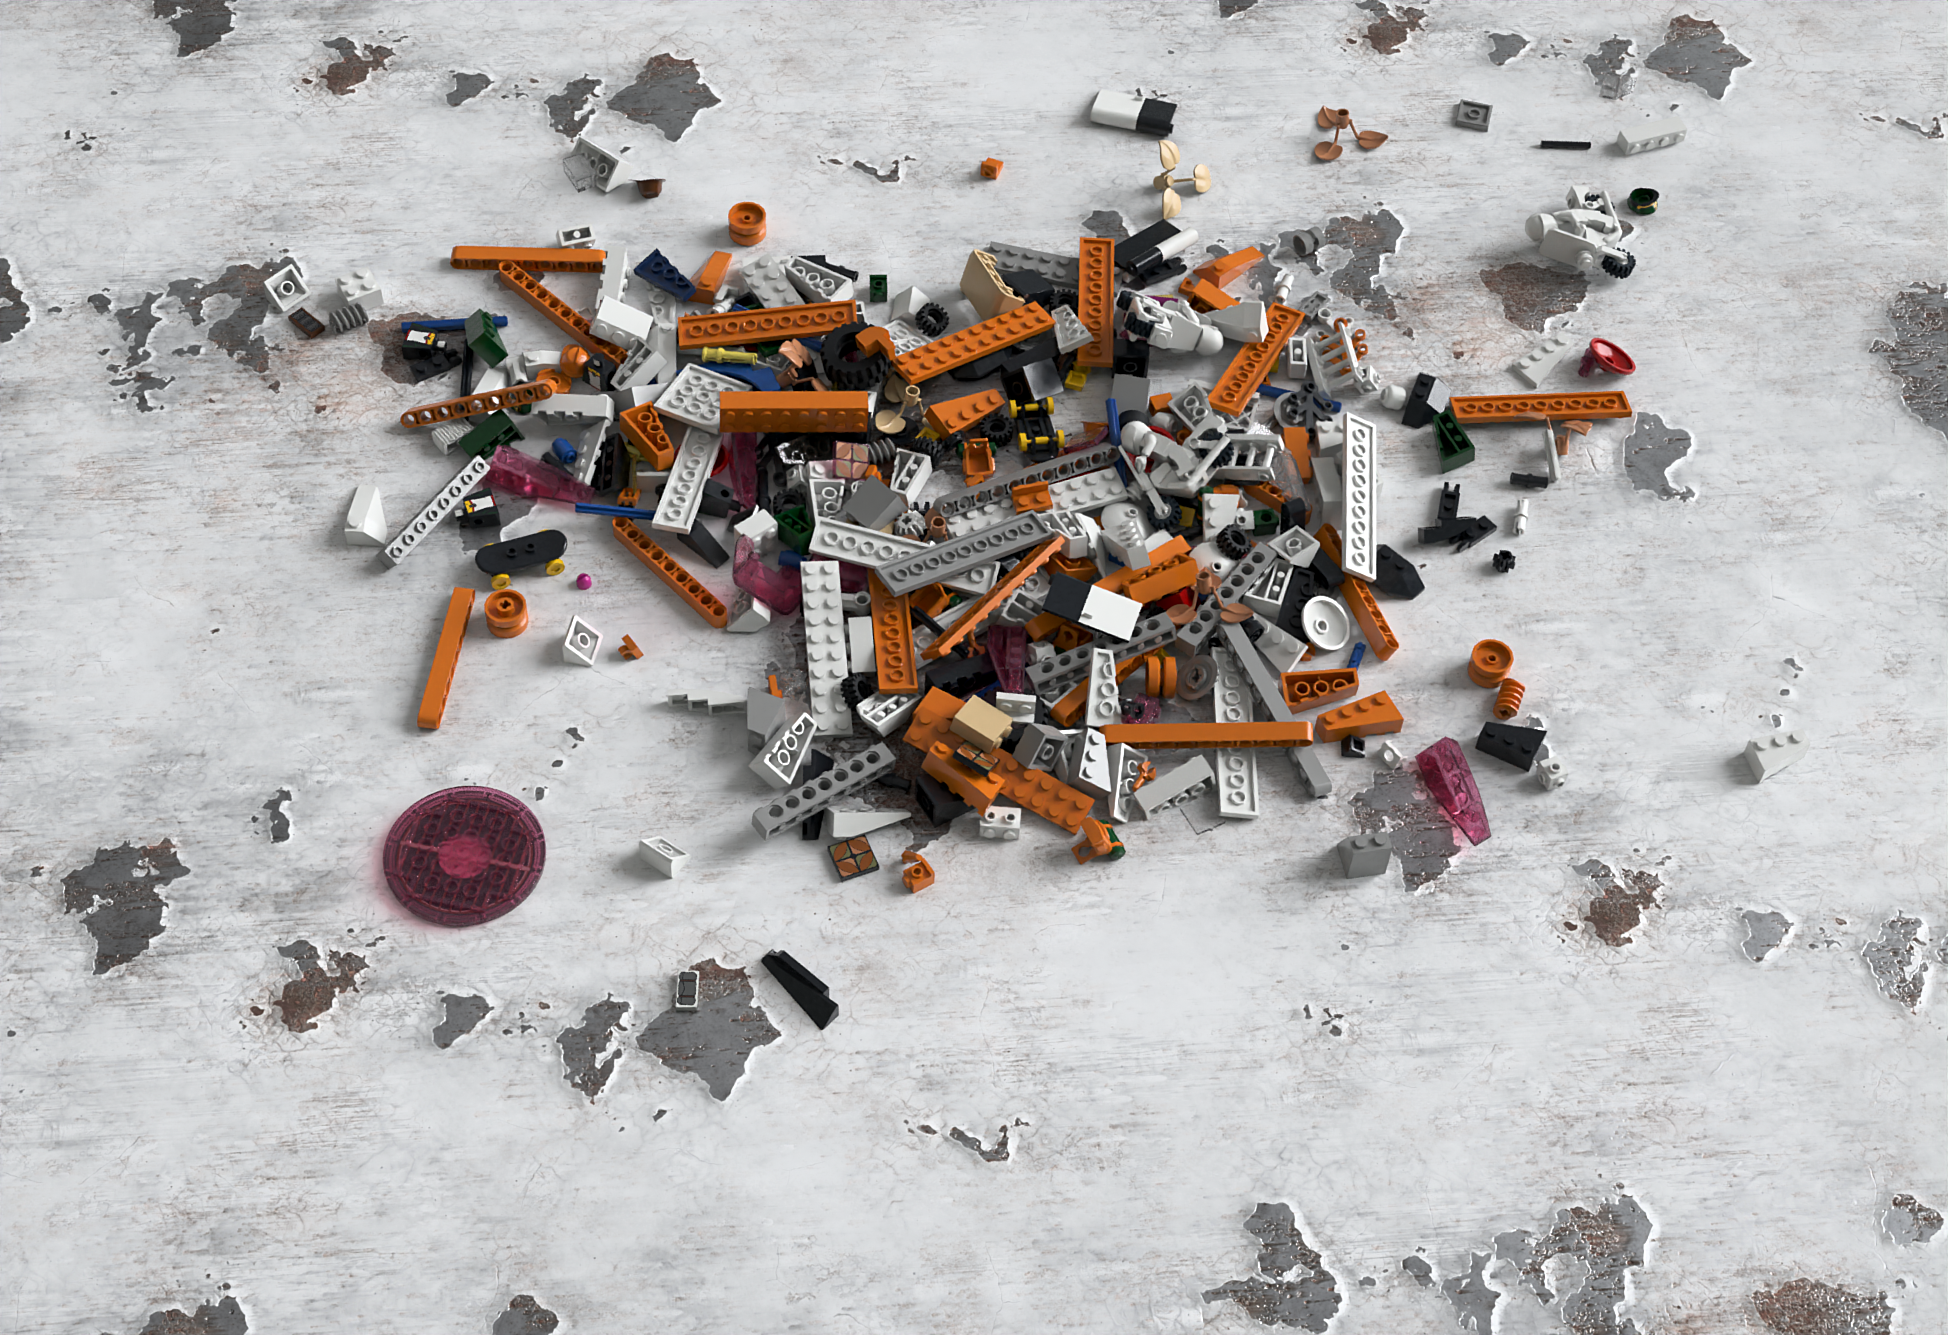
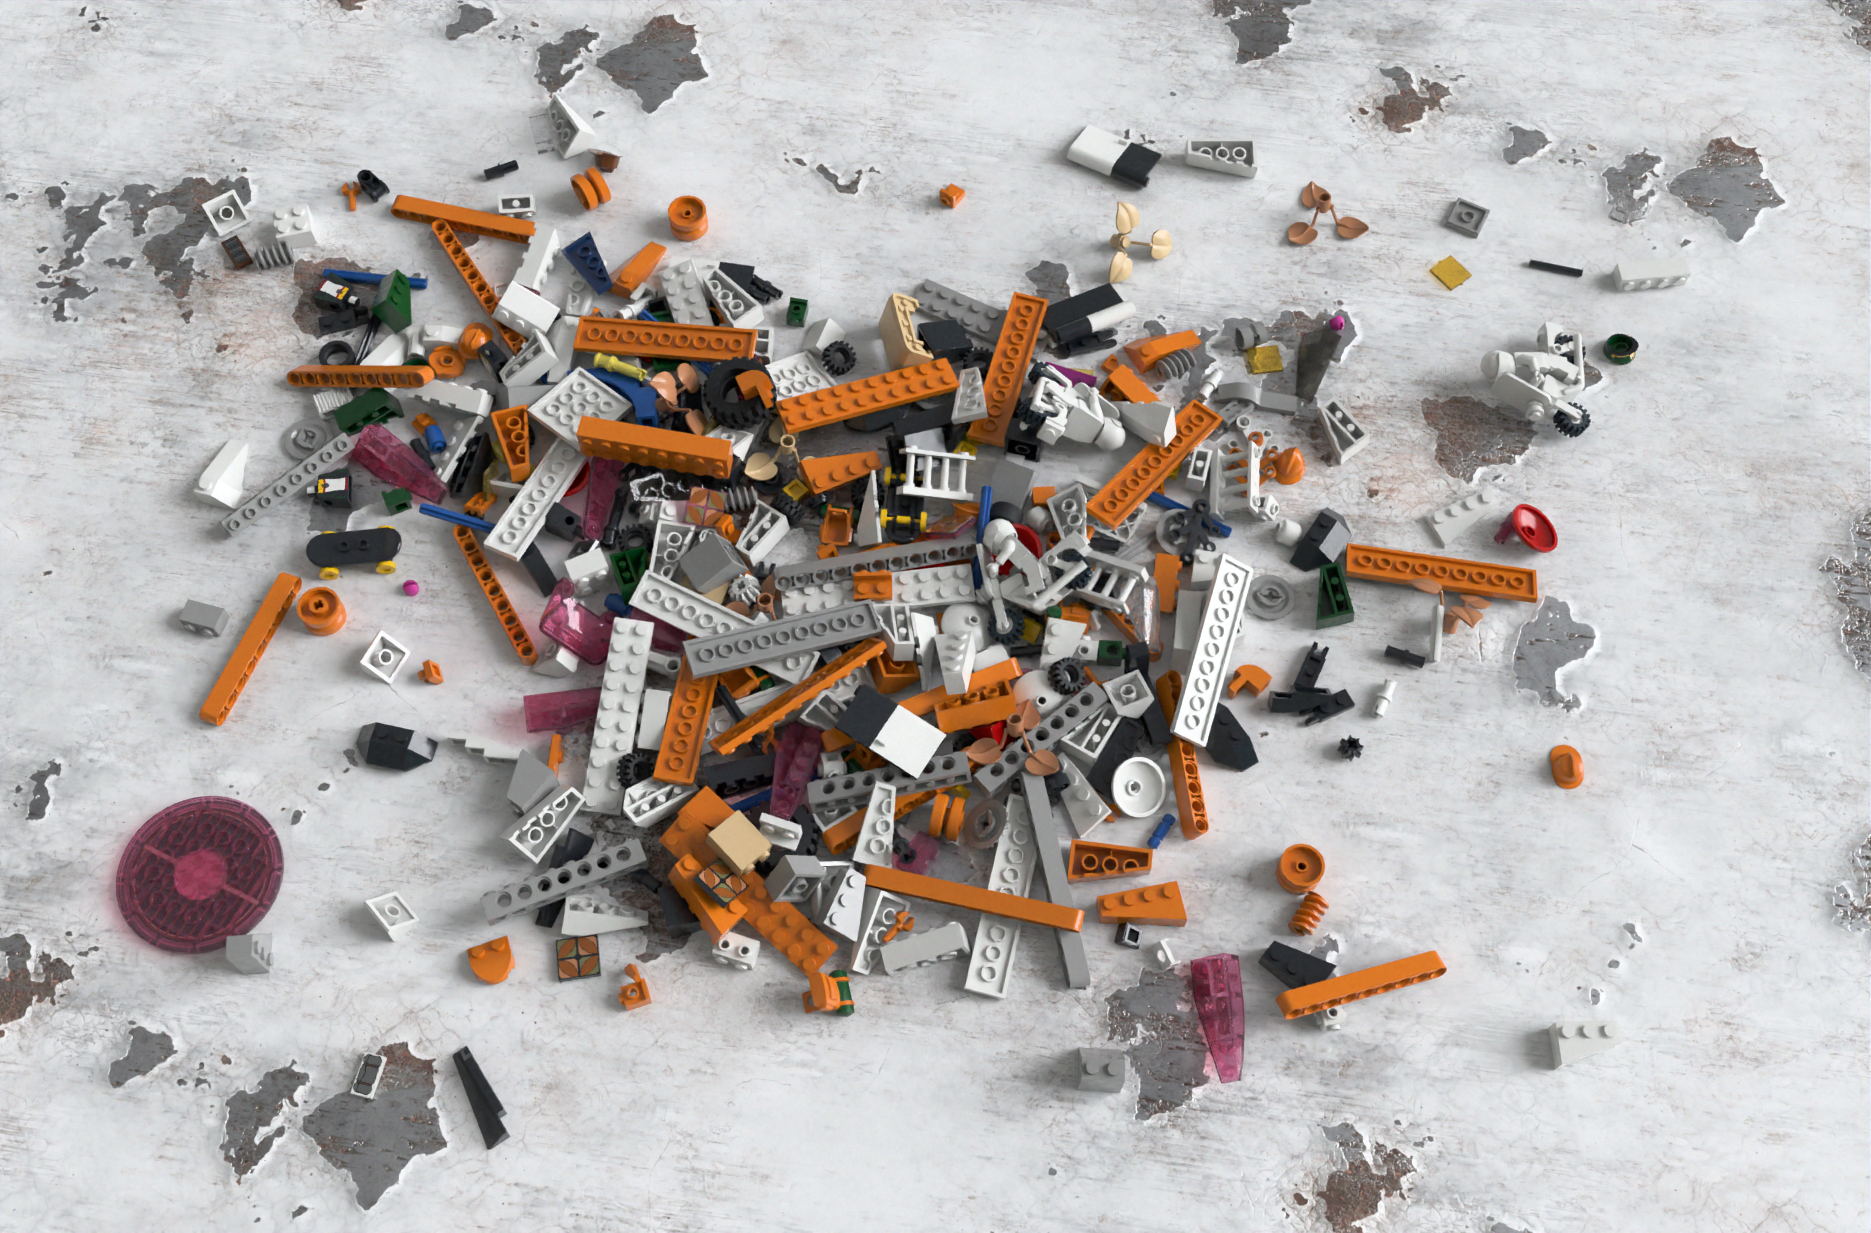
camera: 15 degrees right, 10 degrees up
none -> light grey brick [179,599,230,637]
none -> light grey wedge [225,933,274,975]
none -> light grey gear [284,418,334,460]
none -> black tyre [318,340,355,365]
none -> orange bar [342,181,361,211]
none -> black wedge [356,722,438,772]
none -> black piece [357,169,390,202]
none -> dark green brick [381,487,413,516]
none -> orange tile [411,412,438,438]
none -> orange slope [467,935,515,985]
none -> black axle [484,160,519,180]
none -> clear pink wedge [523,686,644,733]
none -> orange wheel [570,166,612,211]
none -> white wedge [854,470,882,549]
none -> white fence [896,445,976,502]
none -> light grey piece [1155,348,1196,383]
none -> white wedge [1184,138,1258,179]
none -> light grey piece [1214,382,1297,416]
none -> orange brick [1226,664,1272,700]
none -> clear yellow piece [1246,345,1283,375]
none -> light grey gear [1246,575,1295,621]
none -> orange piece [1272,447,1305,485]
none -> orange beam [1275,950,1447,1020]
none -> clear smoke wedge [1295,329,1342,402]
none -> white wedge [1318,397,1370,465]
none -> dark pink hinge [1329,316,1344,331]
none -> clear yellow piece [1430,255,1472,291]
none -> orange piece [1550,745,1584,789]

